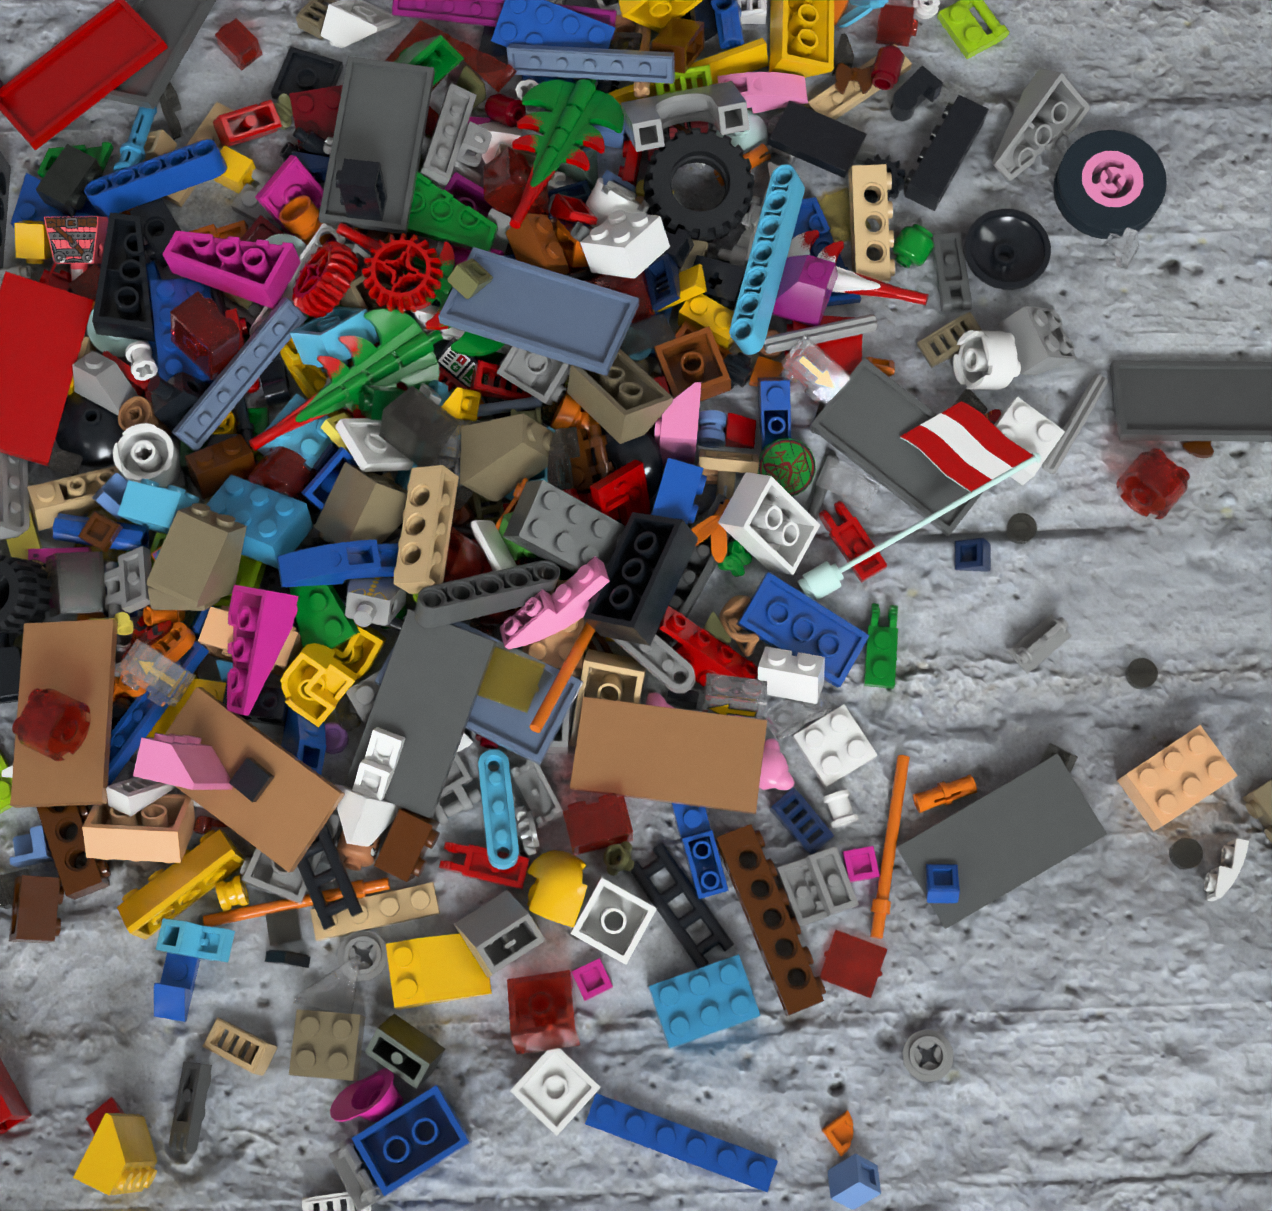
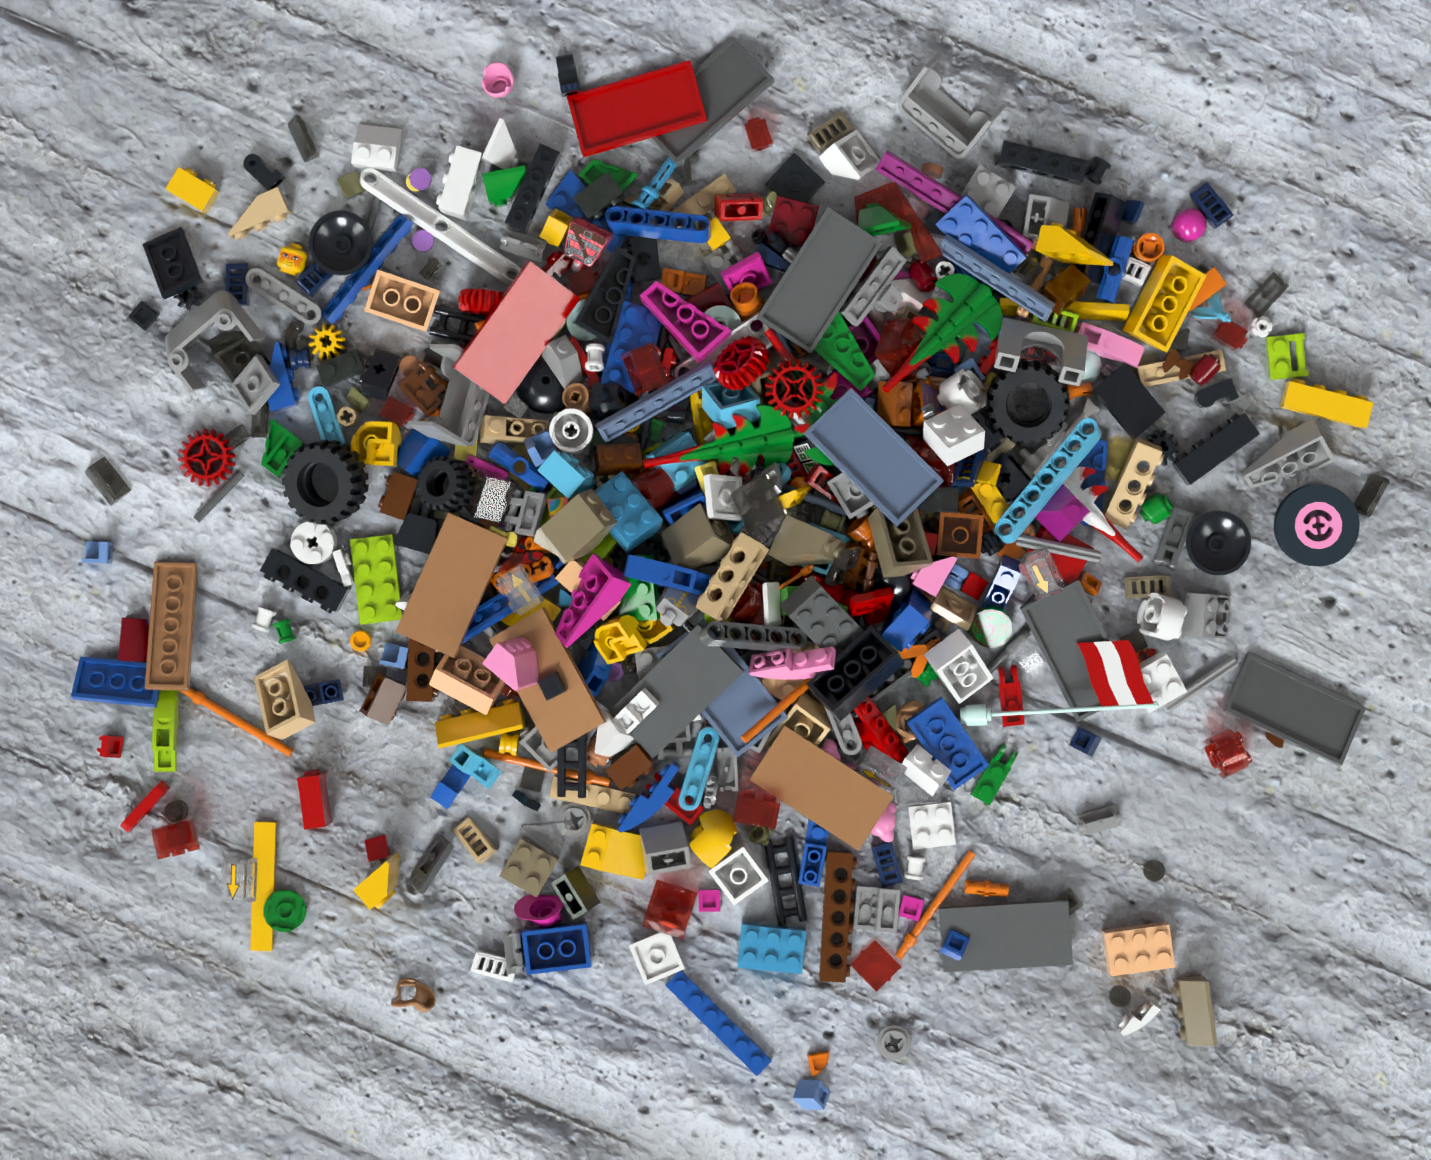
camera: 30 degrees right, 15 degrees up
clear red brick [12,688,90,761] -> none
reddish brown tile [78,511,123,553] -> none
white slope [106,777,176,817] -> none
black brick [336,158,388,221] -> none
dark green brick [358,385,408,422] -> none
olive slope [448,258,493,299] -> none
clear yellow piece [478,647,545,714] -> none
red slope [550,193,598,225] -> none
clear smoke tile [1006,513,1037,544] -> none
none -> blue slope [617,761,681,832]
none -> yellow brick [1279,379,1374,429]
none -> clear smoke slope [1354,474,1390,518]

